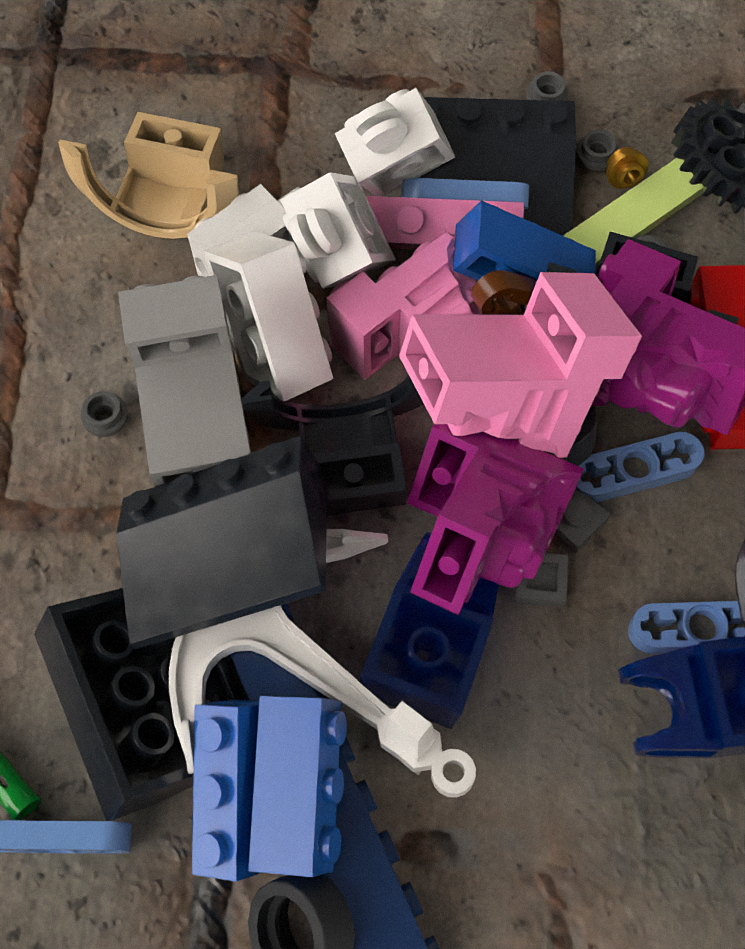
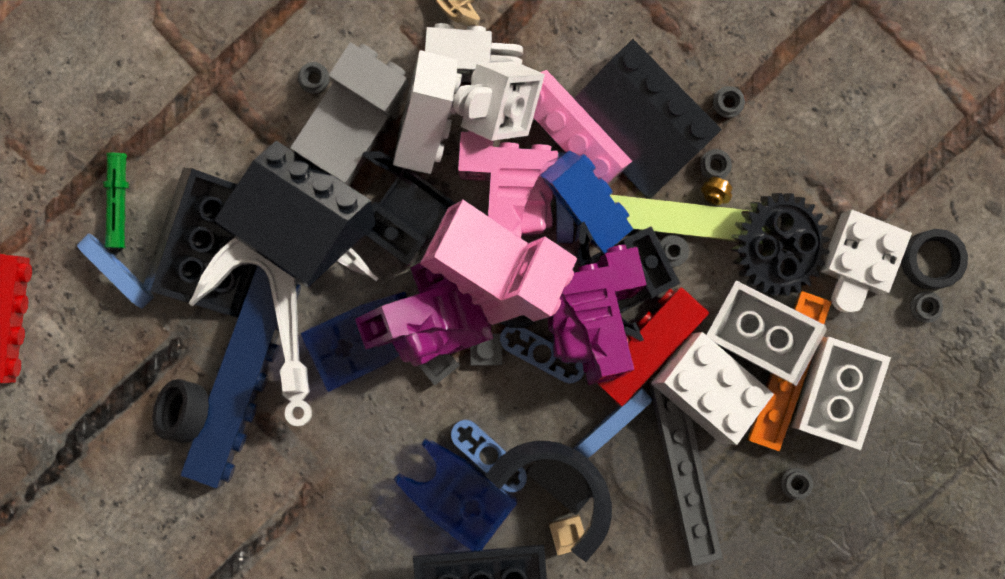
camera: 45 degrees right, 20 degrees up
brick [192,700,261,882] -> none
brick [248,696,347,877] -> none
white brick [335,88,455,197] -> none
medium blue beam [401,178,529,209] -> none
reddish brown beam [471,270,537,315] -> none

